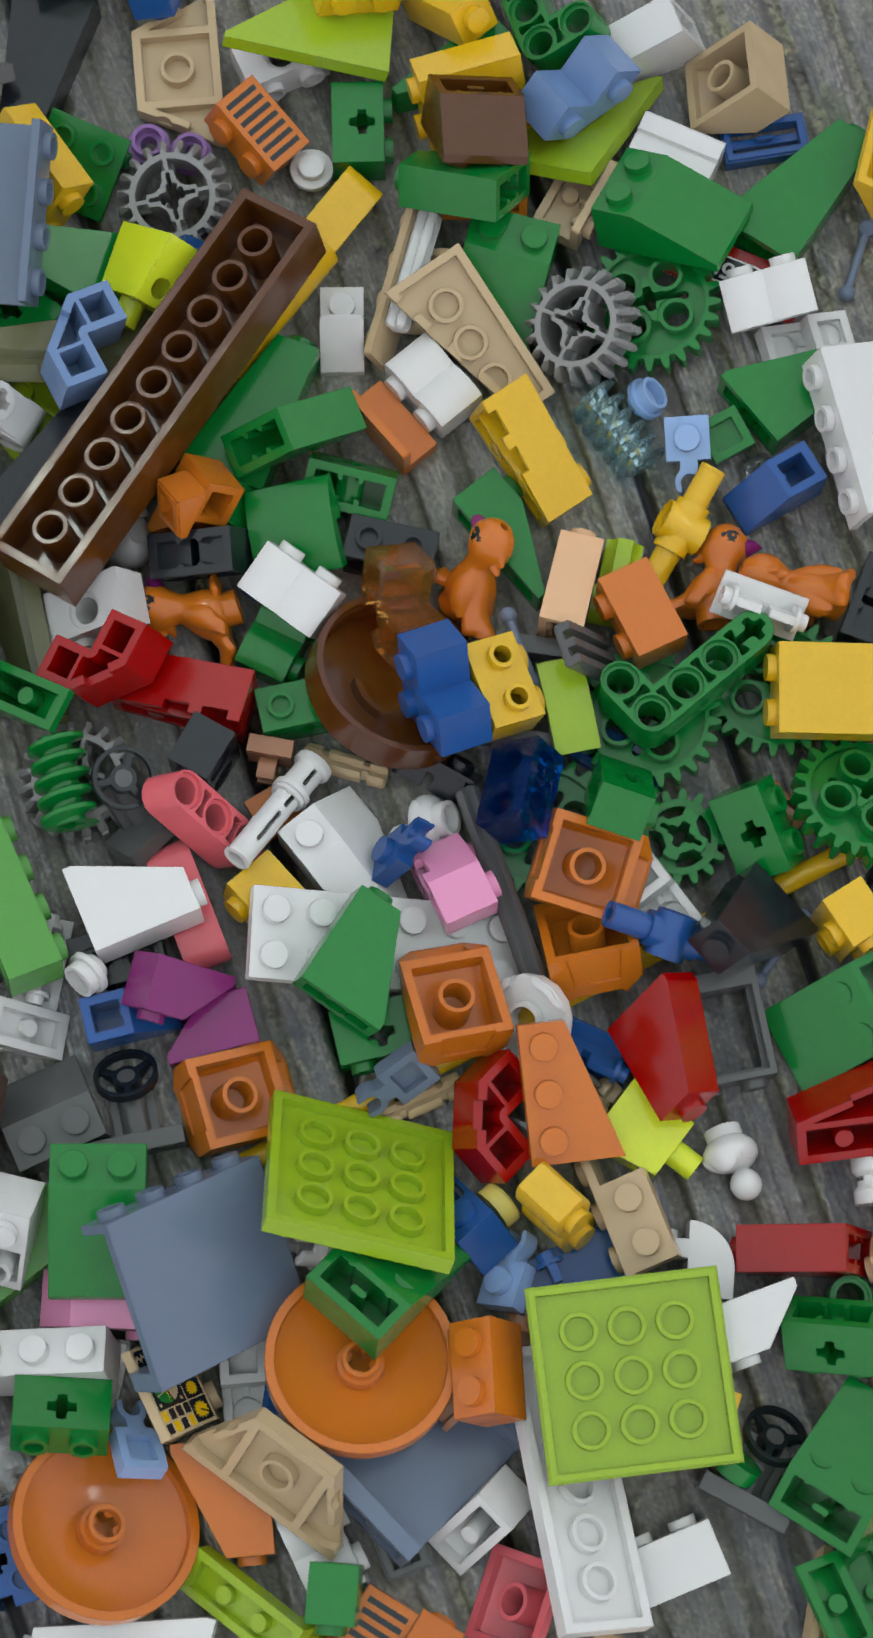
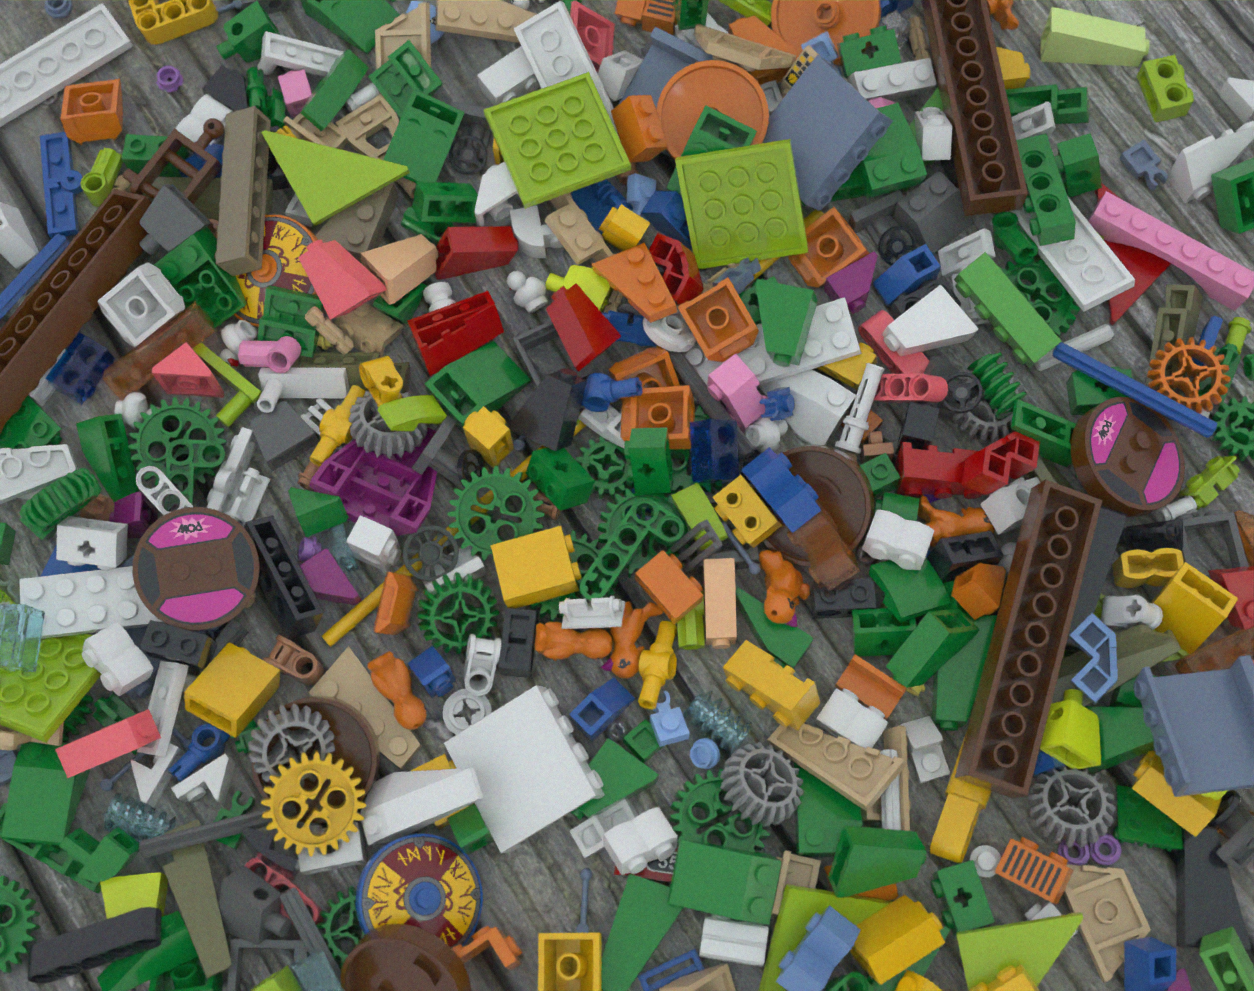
camera: 170 degrees right, 5 degrees down
white plate [64,952,108,997] -> none
magenta slope [121,950,236,1025] -> none
orange slope [157,470,207,539] -> none
reddish brown slope [421,74,529,167] -> none
light yellow tile [476,1183,520,1229] -> none
green tile [715,1451,761,1489] -> none

